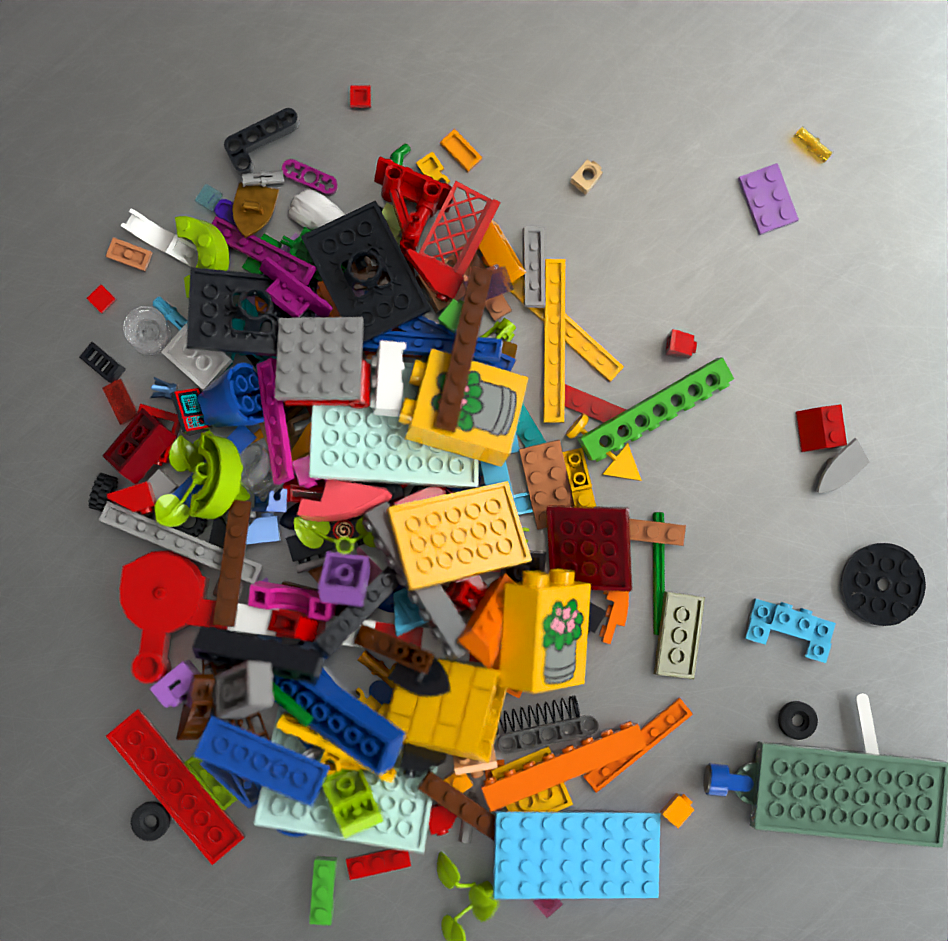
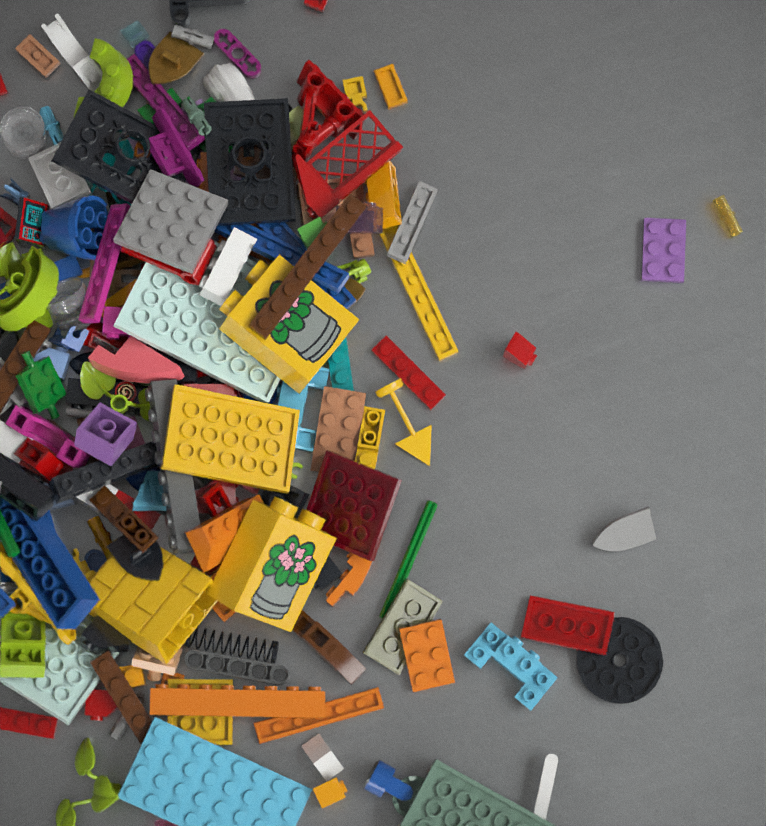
camera: 25 degrees right, 5 degrees down
green arm [390,143,411,166] -> none
yellow tile [543,259,565,423] -> none
tan brick [570,159,603,195] -> none
bright green brick [577,357,734,462] -> none
nougat plate [629,519,686,546] -> none
black tyre [778,701,818,740] -> none
red slope [796,404,847,452] -> none
none -> green plate [16,350,67,420]
none -> sand green pin [182,98,212,136]
none -> reddish brown slope [292,610,366,685]
none -> white slope [302,734,344,782]
none -> orange plate [399,619,455,692]
none -> red plate [521,595,615,656]

